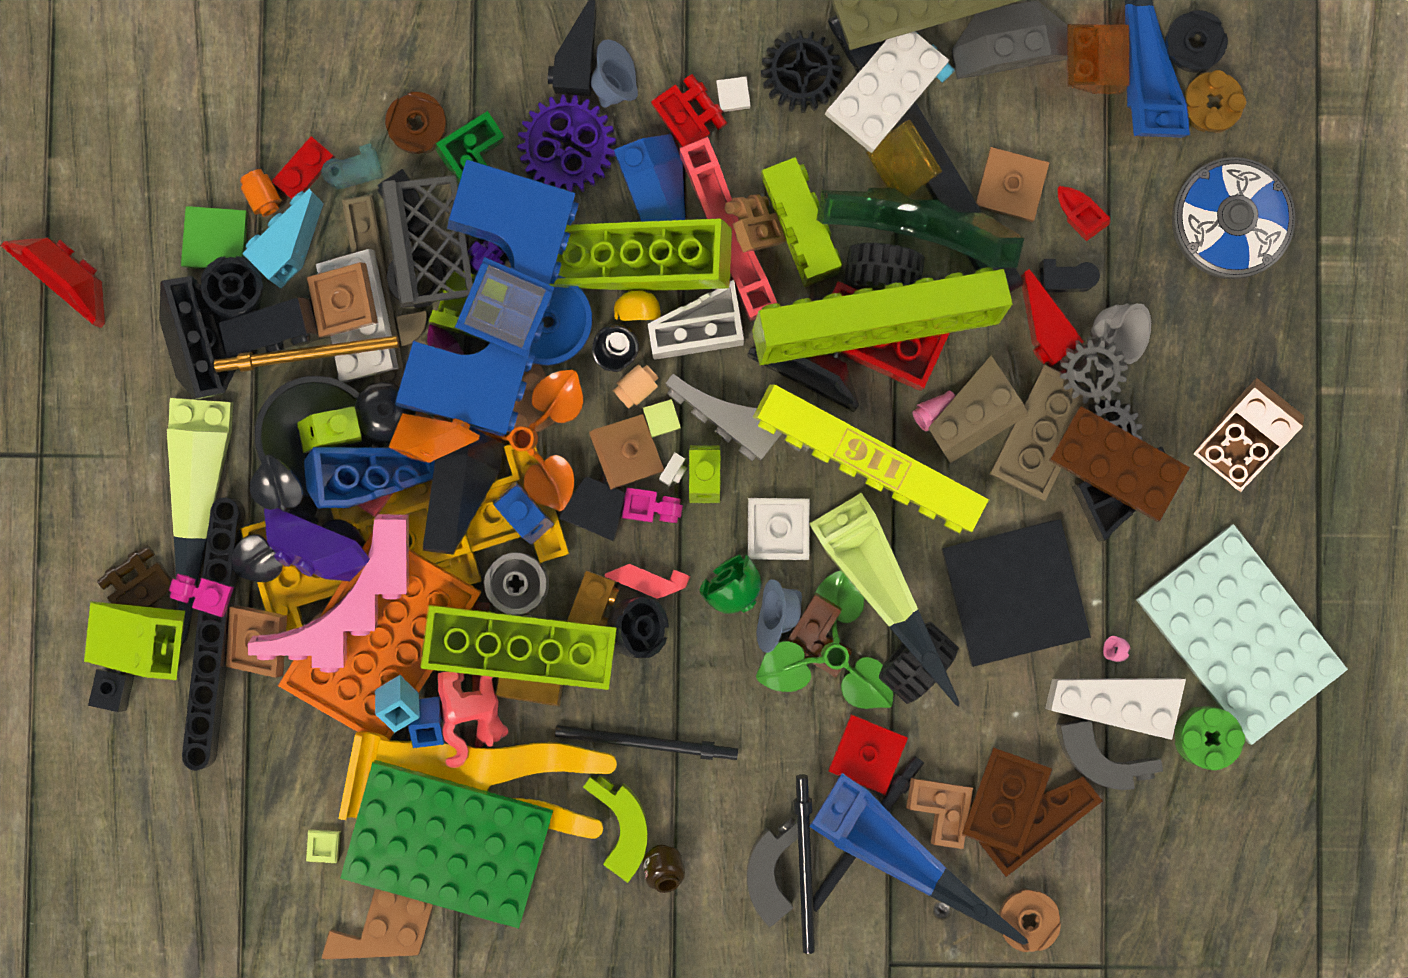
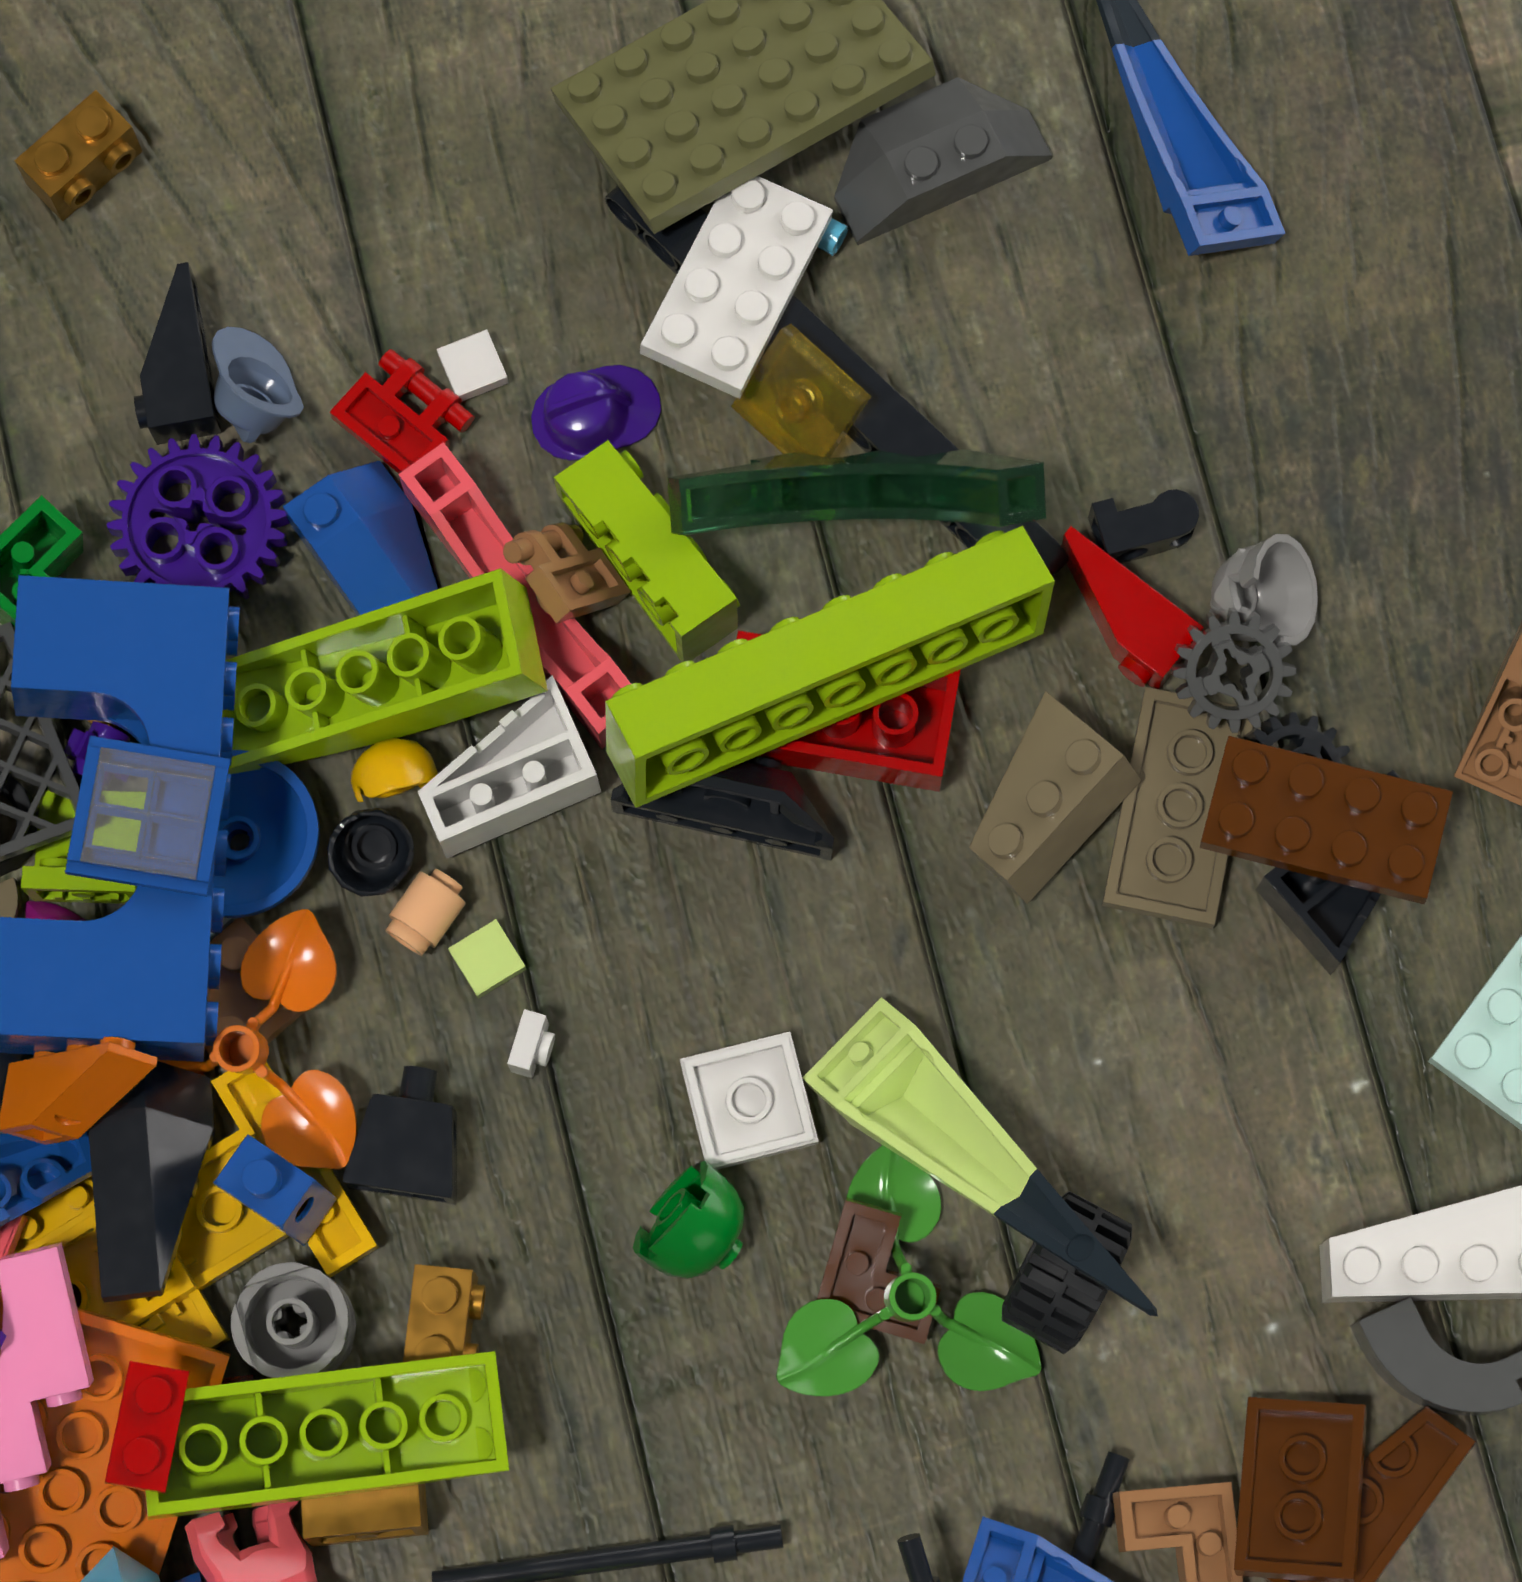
camera: 15 degrees left, 10 degrees down
medium nougat plate [589,414,664,489] -> none
coral piece [605,564,691,599] -> none
black cylinder [607,597,669,658] -> none
dark pink plate [622,488,683,523] -> none
light grey arch [665,374,810,461] -> none
lime torso [689,445,720,503] -> none
neon yellow brick [753,384,989,534] -> none
sand blue piece [757,579,802,653] -> none
black gear [761,30,843,113] -> none
red plate [828,714,908,795] -> none
black tyre [844,243,925,291] -> none
bright pink cone [912,391,955,431] -> none
black tile [941,519,1091,667] -> none
medium nougat plate [976,147,1049,222] -> none
red plate [1058,186,1110,241] -> none
clear orange slope [1067,24,1129,94] -> none
bright pink hinge [1103,636,1130,662] -> none
black plate [1165,10,1228,73] -> none
dish [1172,157,1295,279] -> none
pearl gold plate [1184,70,1246,133] -> none
none -> red plate [105,1361,190,1494]
none -> dark purple piece [531,365,661,461]

